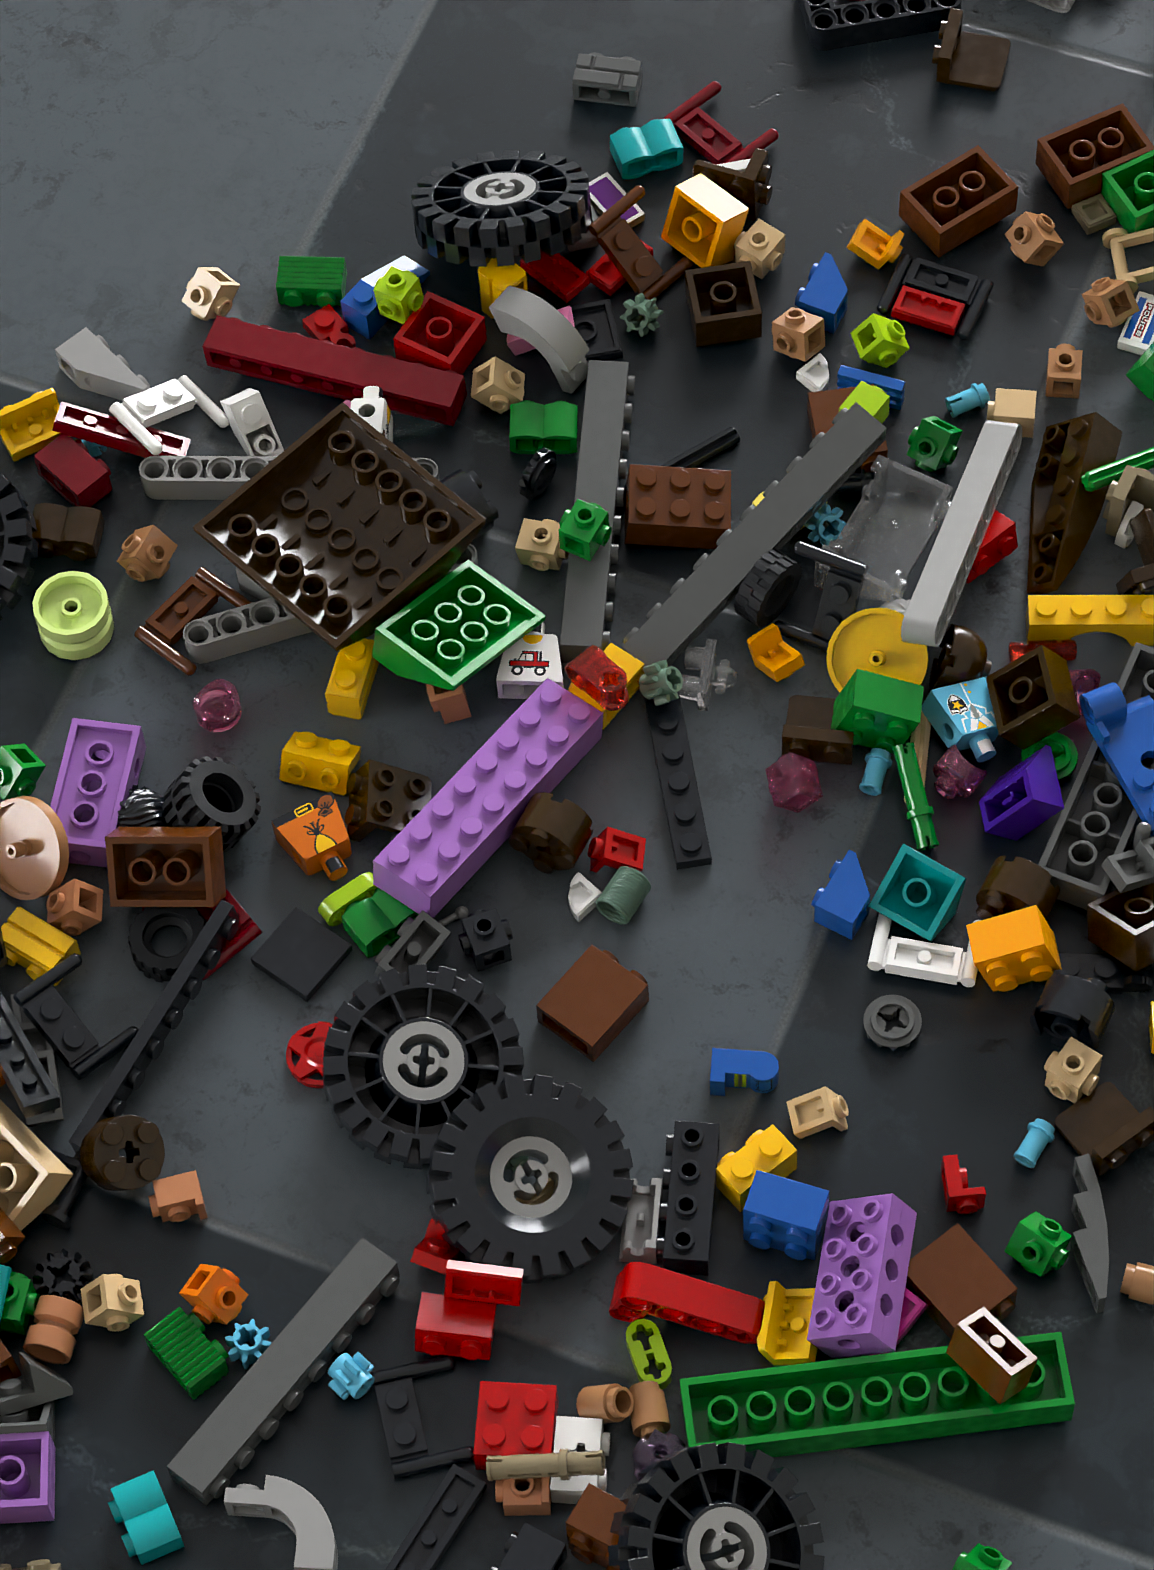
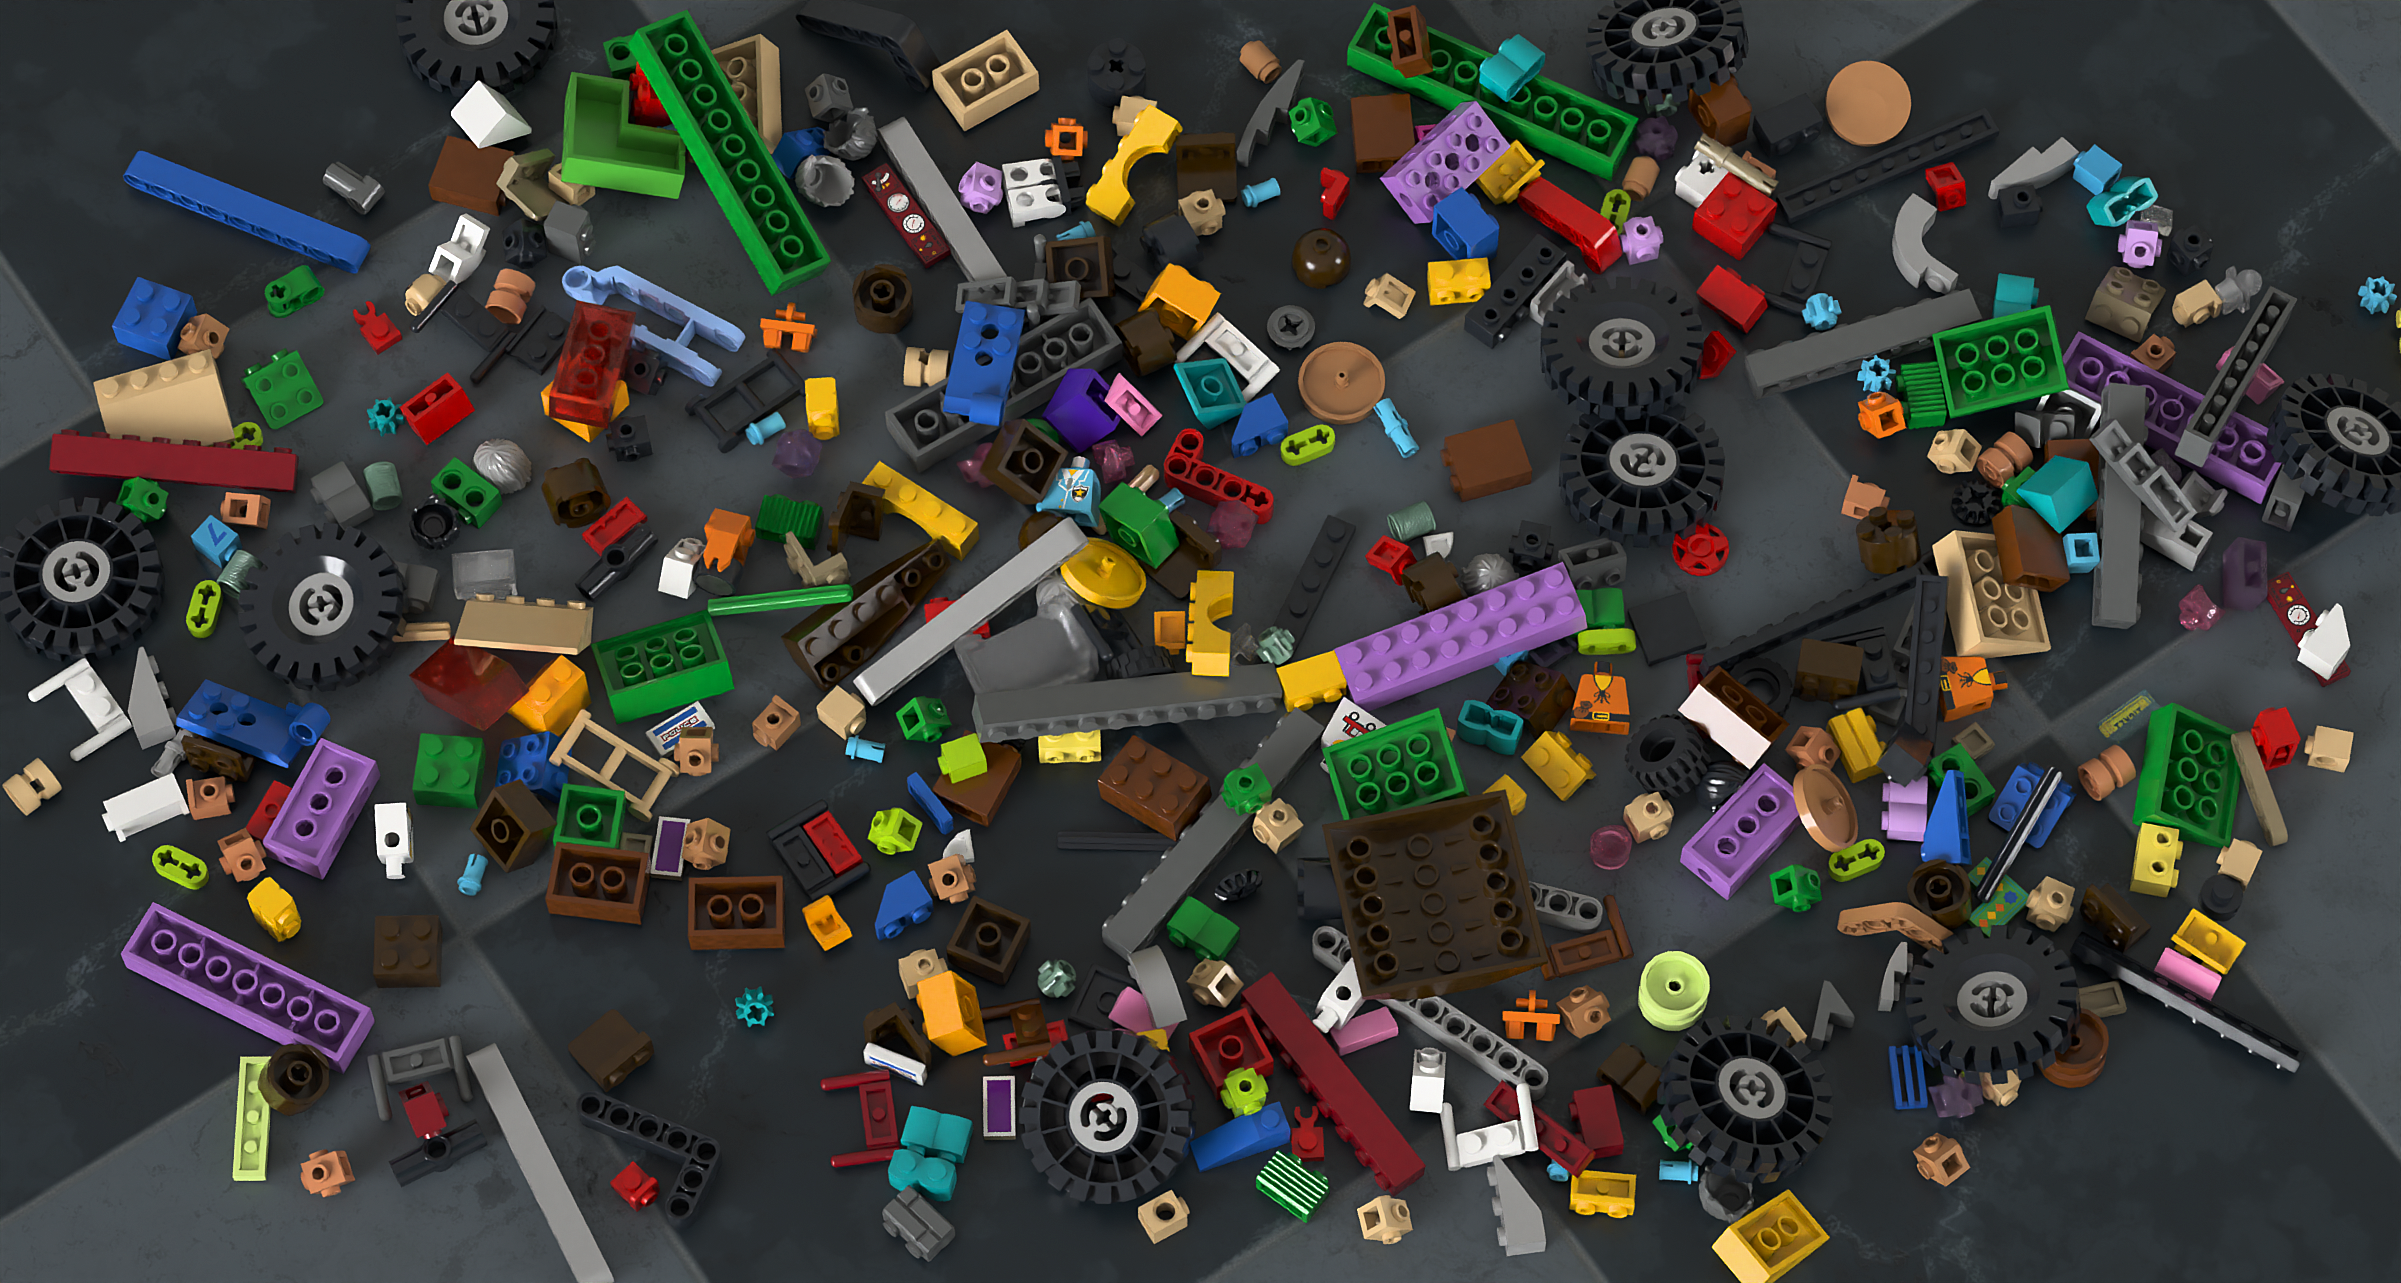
camera: 150 degrees left, 5 degrees up
red plate [444,1260,523,1306] -> none
clear red piece [565,644,629,711] -> none
medium nougat brick [576,1383,634,1424] -> none
blue leg [710,1048,779,1096] -> none
green pin [892,742,939,851] -> none
clear red axle [1008,639,1077,662] -> none
none -> dark purple tile [650,816,691,881]
none -> teal gear [735,986,774,1027]
none -> teal brick [888,1149,957,1201]
none -> bright pink slope [1104,373,1163,437]
none -> tan brick [1138,1189,1190,1244]
none -> red beam [1164,428,1274,525]
none -> yellow arch [1186,570,1234,677]
none -> lime beam [1281,424,1335,466]
none -> dark brown cylinder [1292,228,1351,289]
none -> medium nougat piece [1298,342,1385,425]
none -> medium azure pin [1374,398,1420,458]
none -> teal brick [1456,700,1523,755]
none -> light grey hair [1460,553,1519,597]
none -> teal brick [1479,34,1545,102]
none -> orange hips [1502,990,1560,1041]
none -> lavender brick [1618,216,1663,265]
none -> tan brick [1623,791,1674,844]
none -> dark brown brick [1792,638,1864,705]
none -> green slope [1932,305,2069,419]

